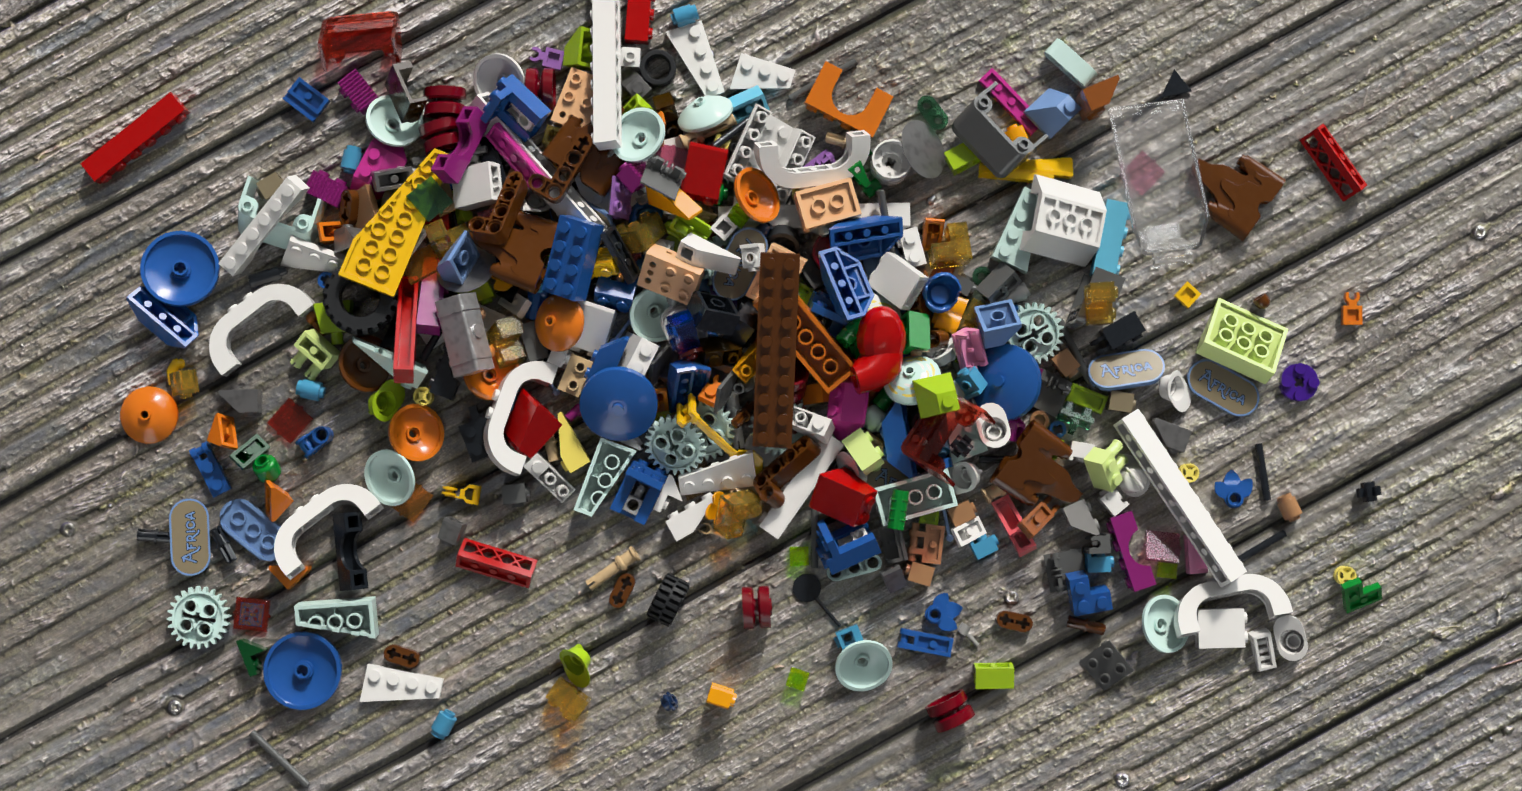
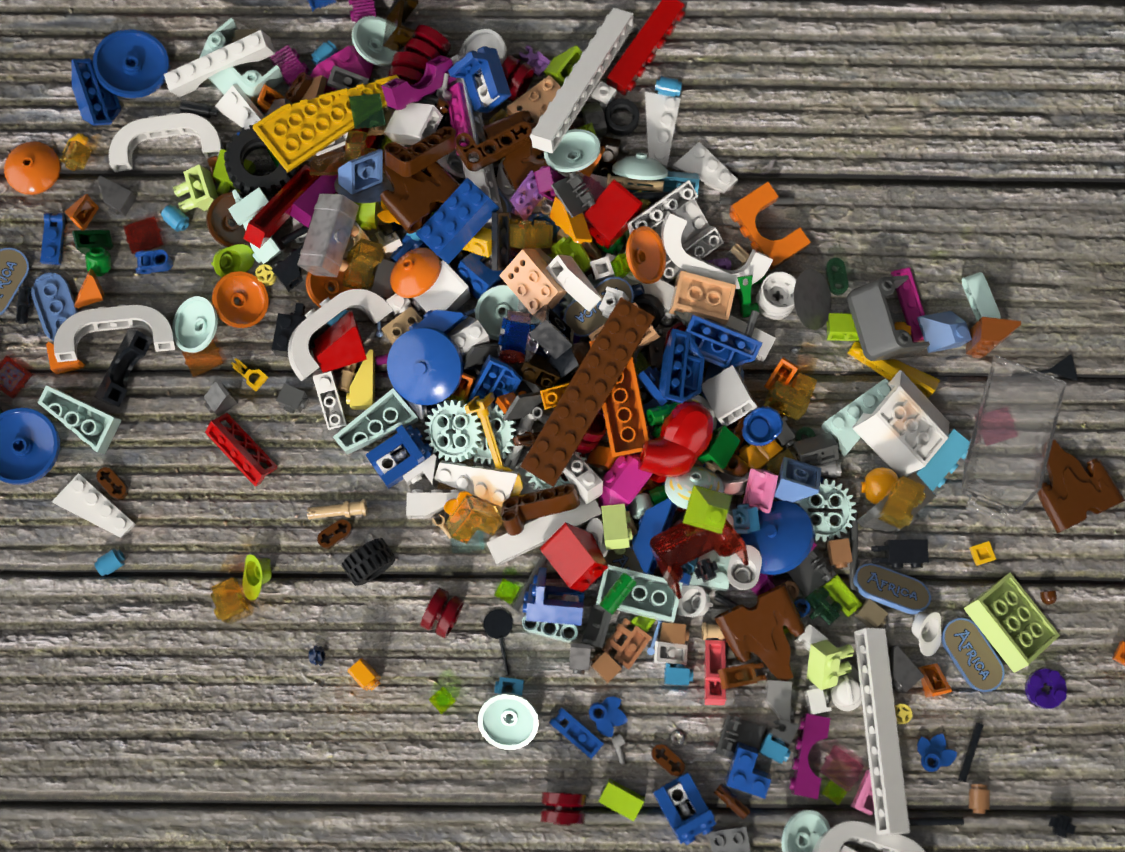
camera: 35 degrees right, 10 degrees down
white brick [896,227,927,268] -> none
none -> light aqua tile [228,188,269,226]
none -> reddish brown hinge [436,97,450,114]
none -> light grey hand [437,73,451,101]
none -> blue brick [652,773,716,845]
none -> light orange brick [861,467,905,505]
none -> orange slope [918,663,952,698]

